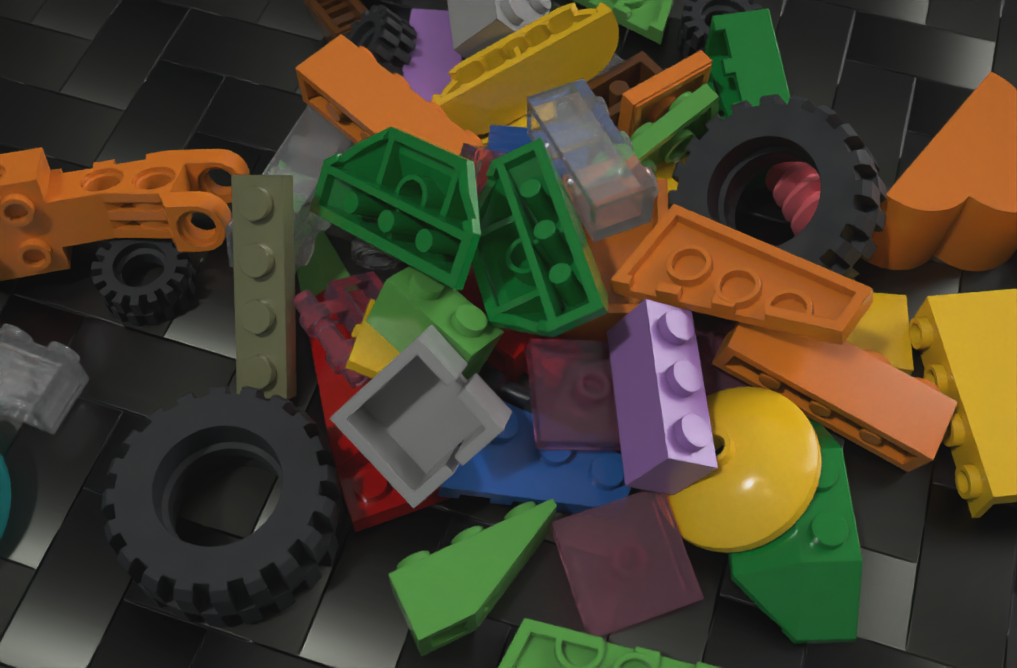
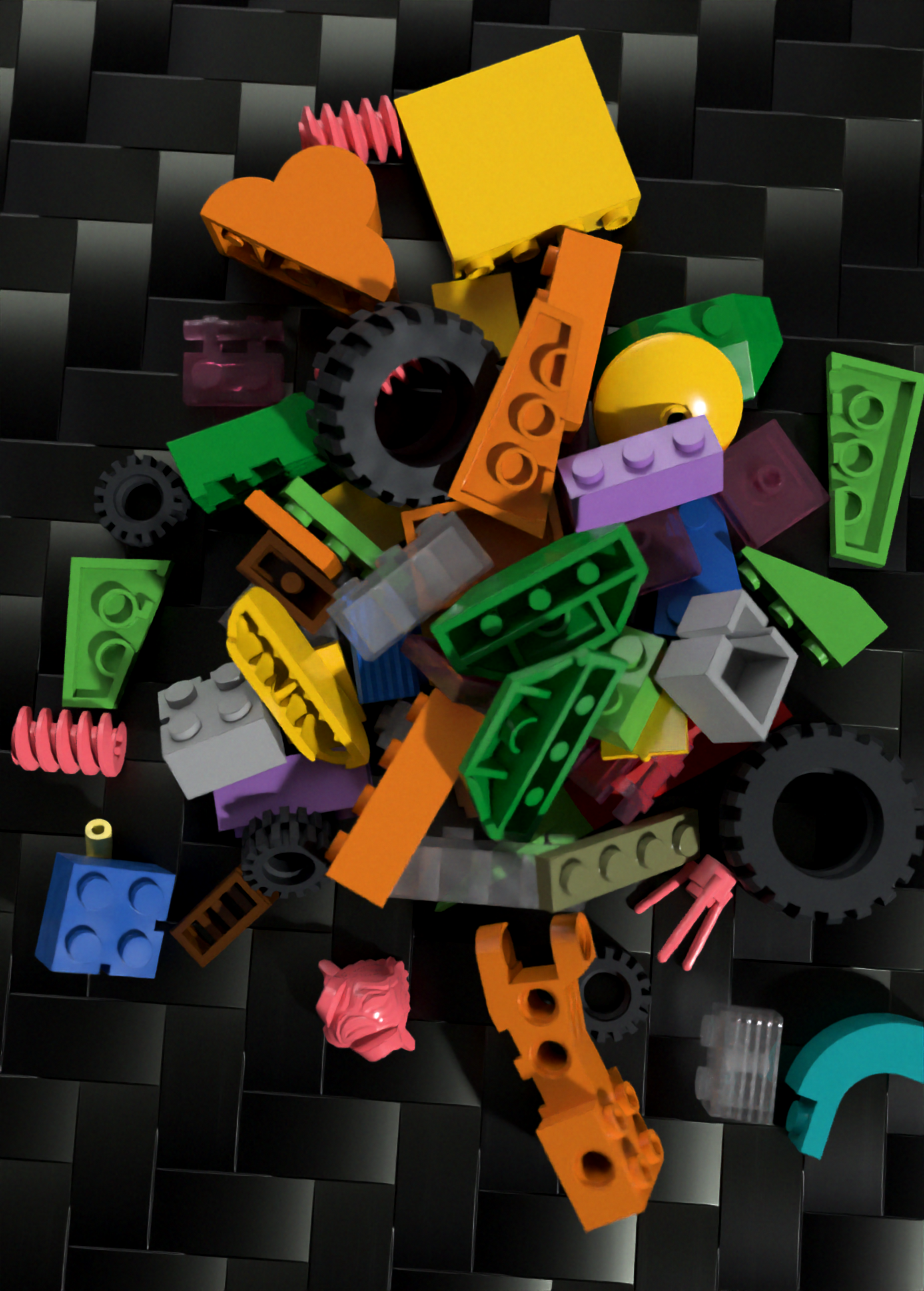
camera: 100 degrees left, 25 degrees up
none -> clear pink plate [183,315,284,406]
none -> coral hair [316,956,415,1062]
none -> coral plant [634,854,738,971]

